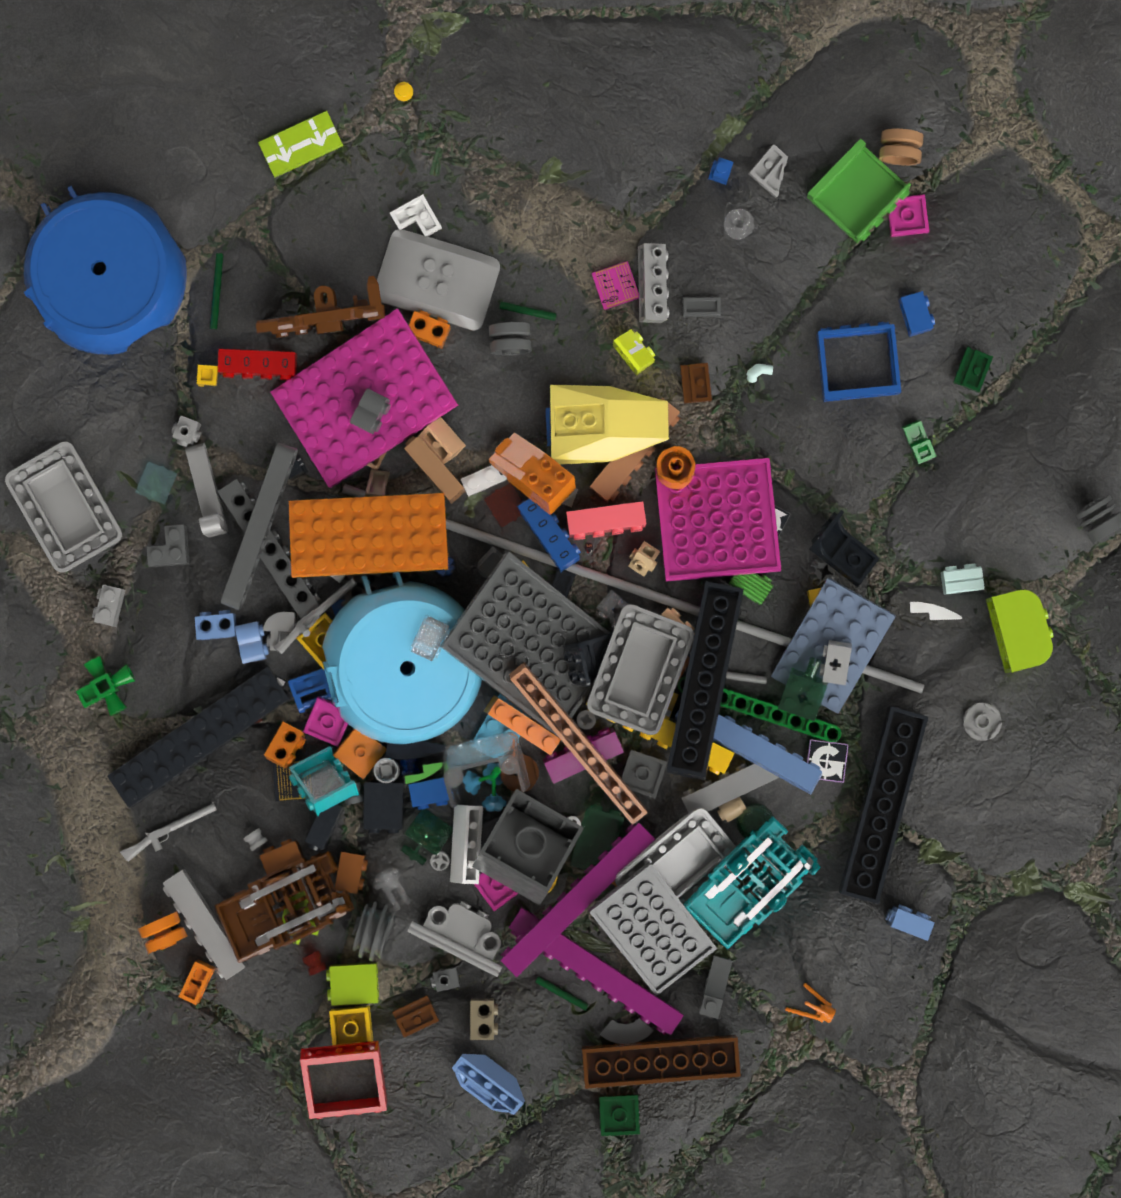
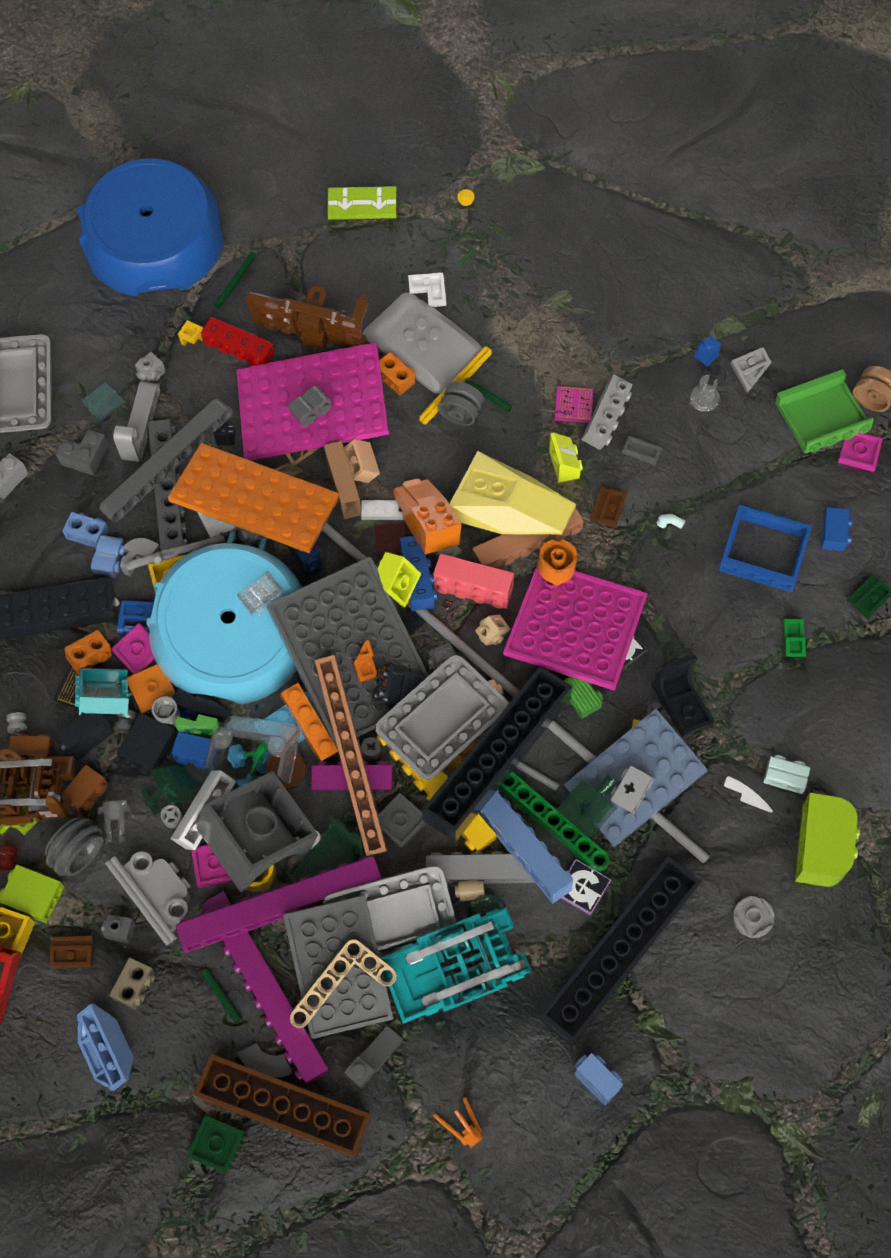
camera: 25 degrees right, 20 degrees down
none -> tan beam [290,939,396,1028]
none -> orange slope [353,640,377,683]
none -> neon yellow slope [377,552,421,607]
none -> yellow axle [419,346,492,425]

